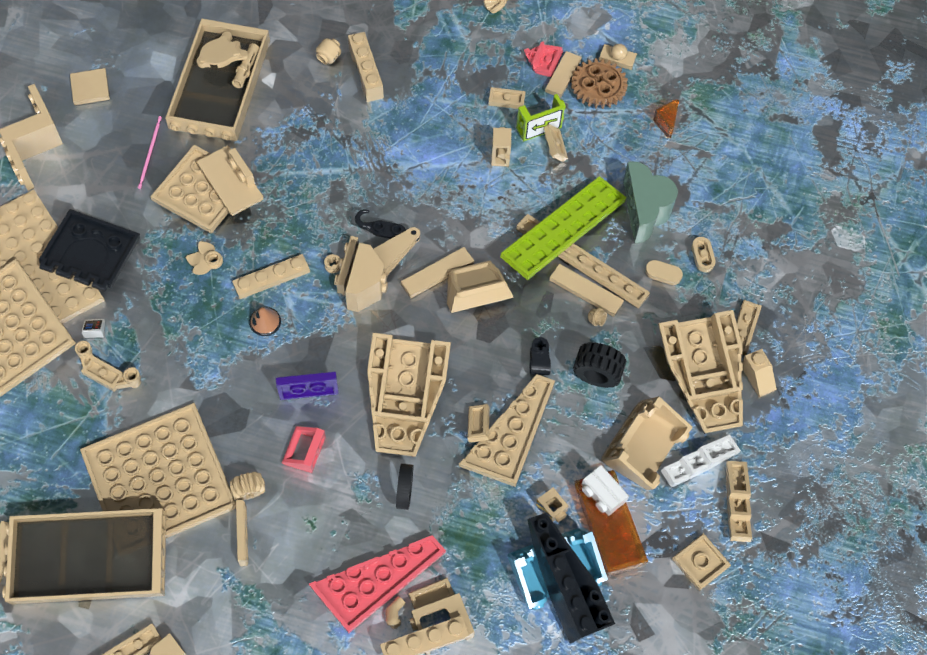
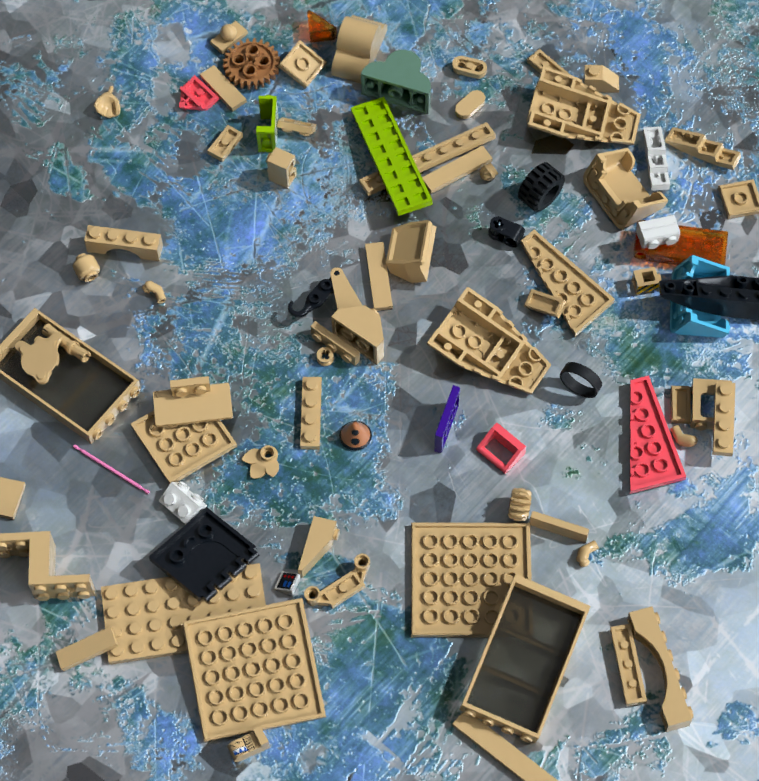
camera: 60 degrees left, 0 degrees up
none -> tan arm [142,281,166,304]
none -> white bracket [158,481,207,524]
none -> tan tile [278,40,327,89]
none -> tan slope [298,516,340,578]
none -> tan brick [331,15,387,83]
none -> tan arm [576,540,599,567]

